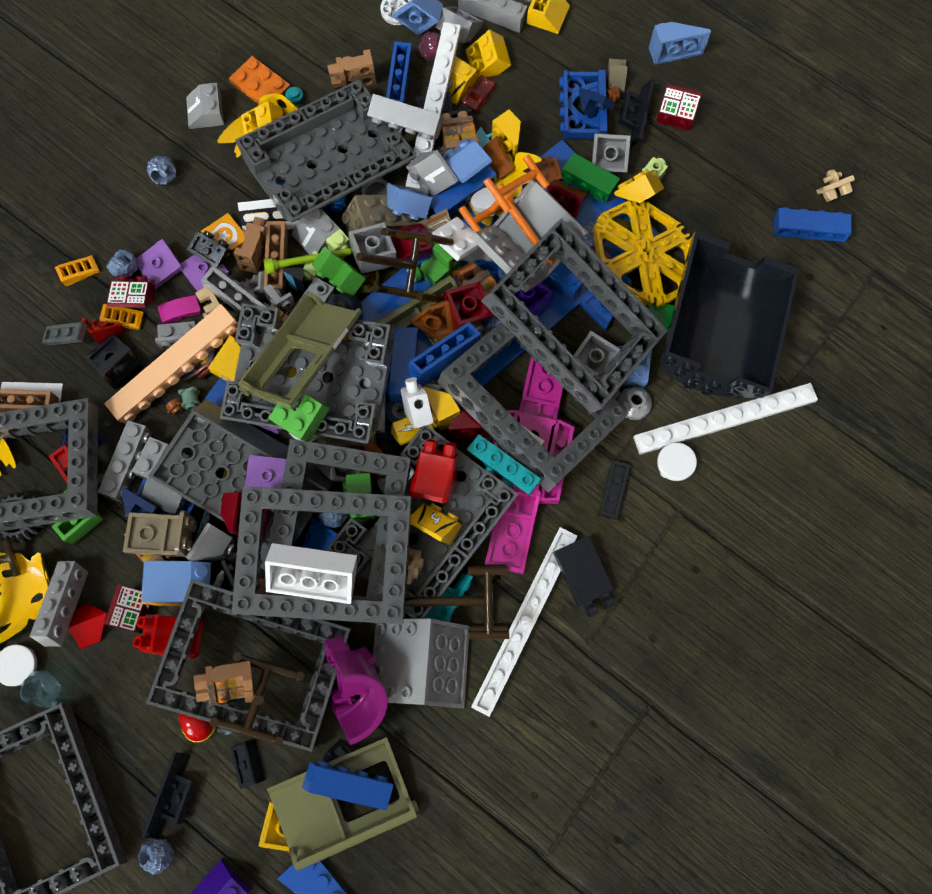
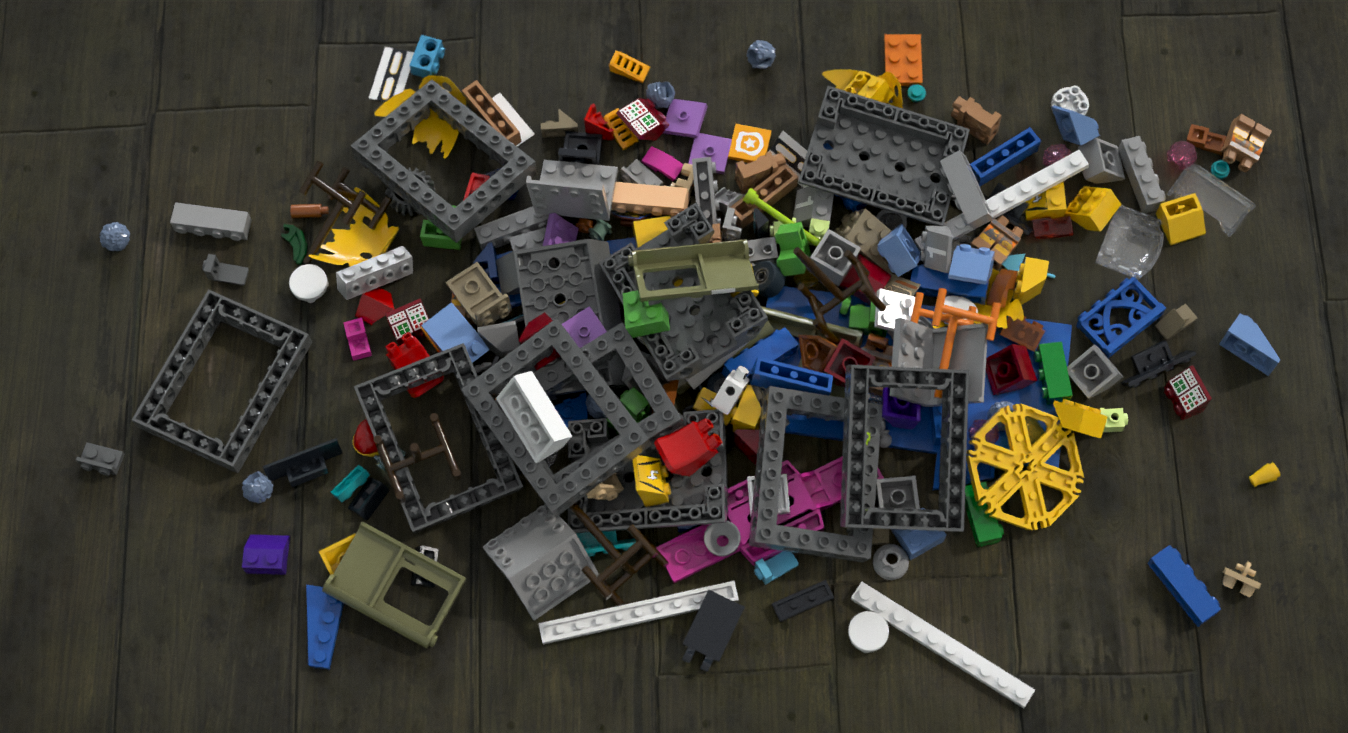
camera: 55 degrees right, 5 degrees down
clear light blue hair [20,670,62,708] -> none
dark grey tile [42,322,87,346] -> none
light grey slope [186,83,224,129] -> none
black bracket [187,230,234,268] -> none
medium nougat hips [194,661,254,706] -> none
blue brick [302,760,393,810] -> none
magenta piece [324,636,388,745] -> none
teal bracket [467,435,541,495] -> none
dark blue slope [579,88,615,118] -> none
dark orange plate [606,85,620,102] -> none
black cylinder [660,230,799,398] -> none
none -> teal plate [331,465,370,502]
none -> dark pink slope [343,318,372,361]
none -> light grey bracket [526,160,618,221]
none -> dark tan slope [541,109,579,138]
none -> medium lavender plate [543,213,578,246]
none -> light grey piece [704,521,741,557]
none -> medium azure bracket [754,551,799,585]
none -> clear slope [1095,205,1164,279]
none -> yellow cone [1249,462,1281,487]

